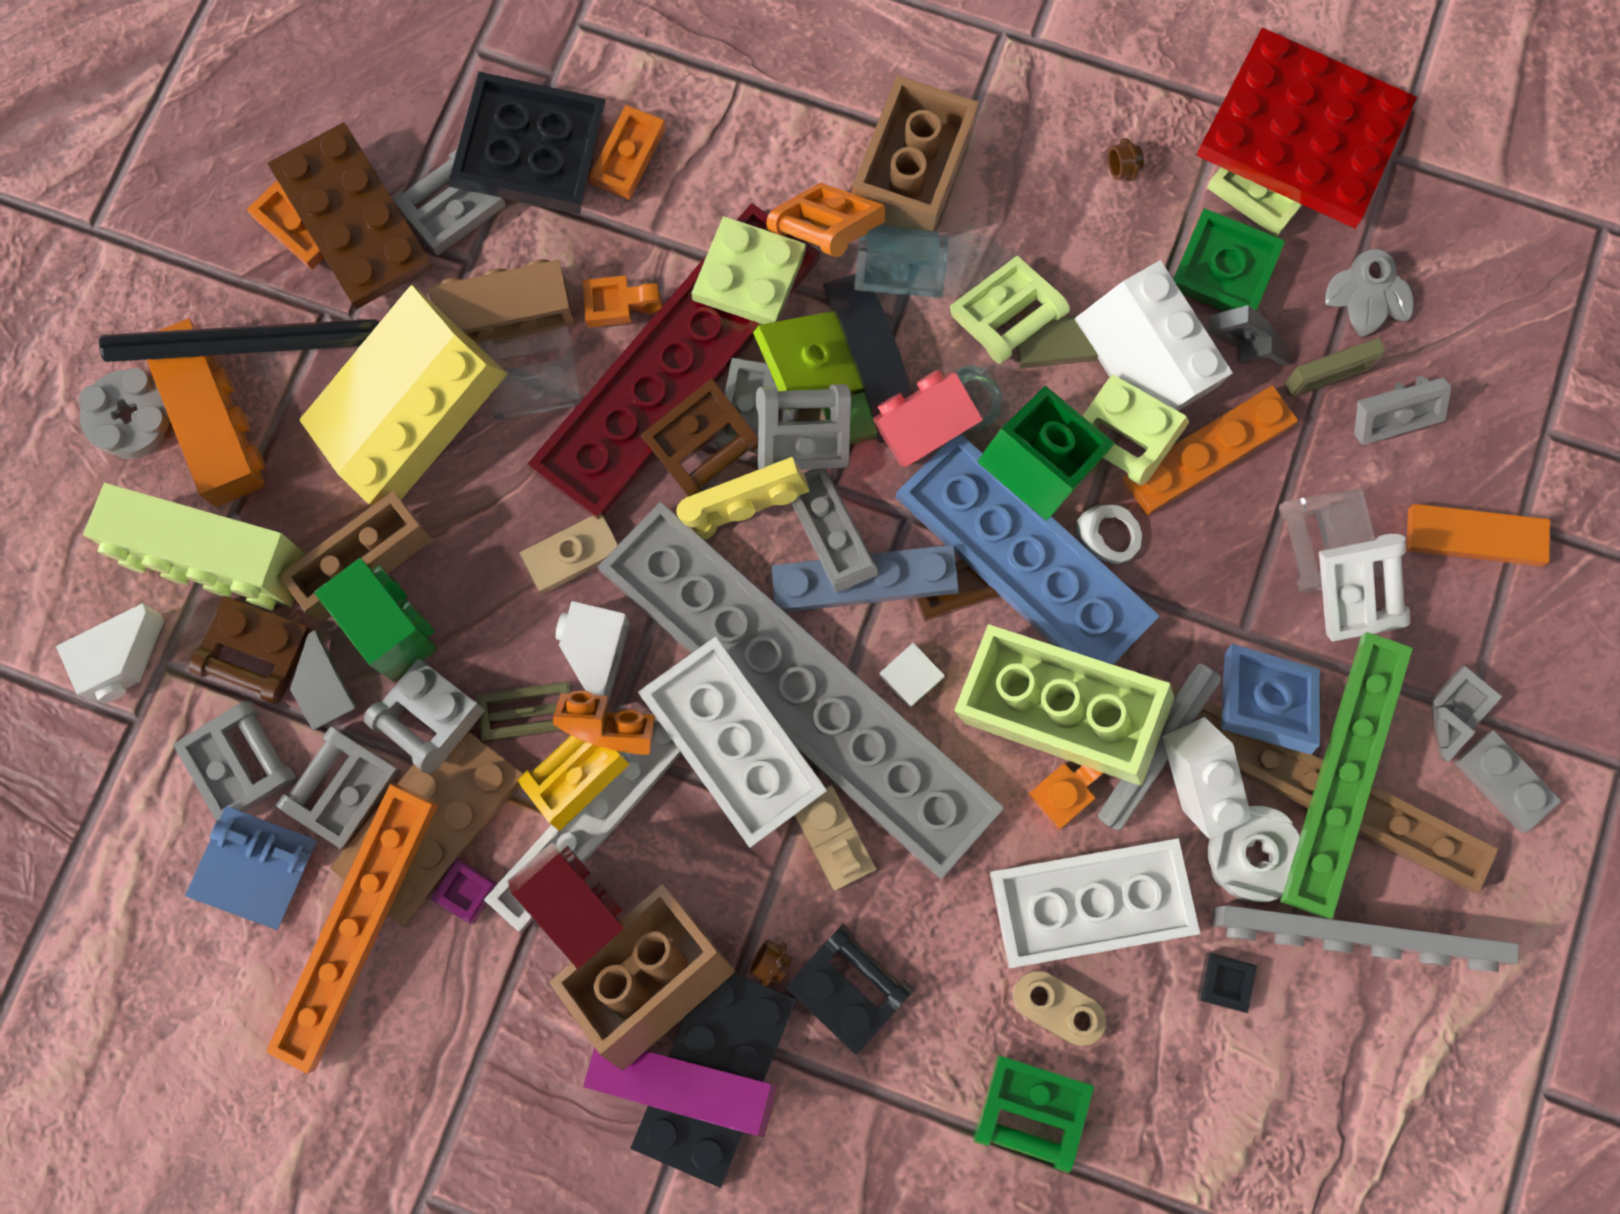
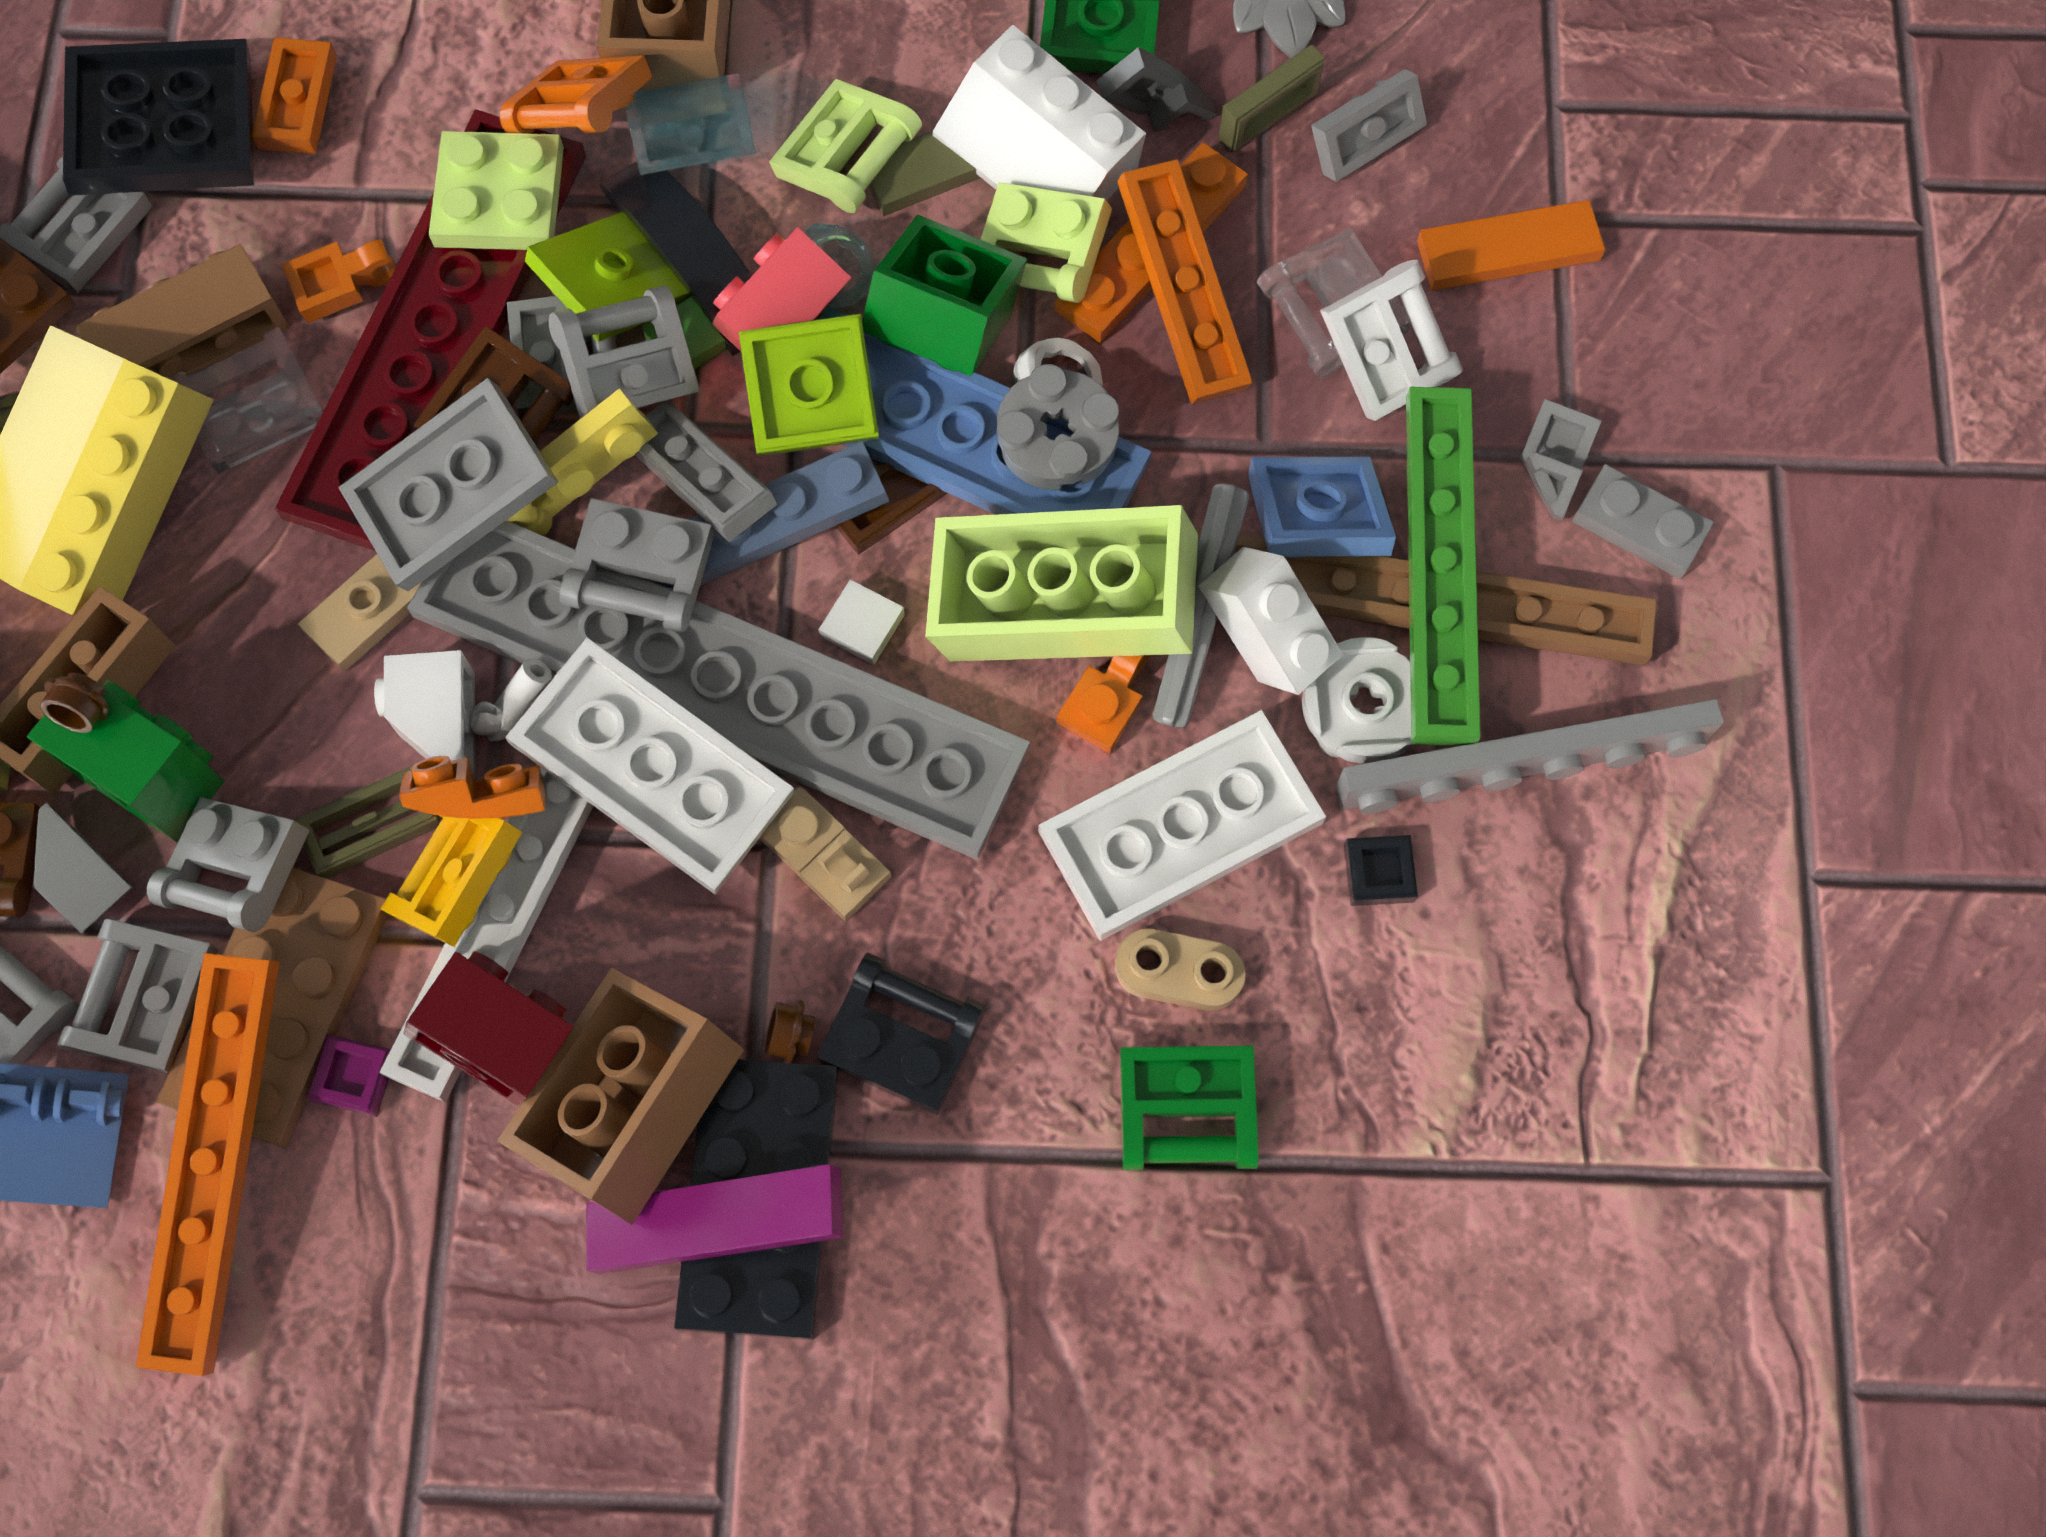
camera: 20 degrees left, 5 degrees down
none -> reddish brown plate [40,673,109,733]
none -> light grey plate [338,378,558,591]
none -> white arm [470,658,552,741]
none -> light grey plate [559,498,715,632]
none -> lime plate [738,314,880,457]
none -> light grey plate [997,364,1119,490]
none -> orange plate [1117,159,1253,405]

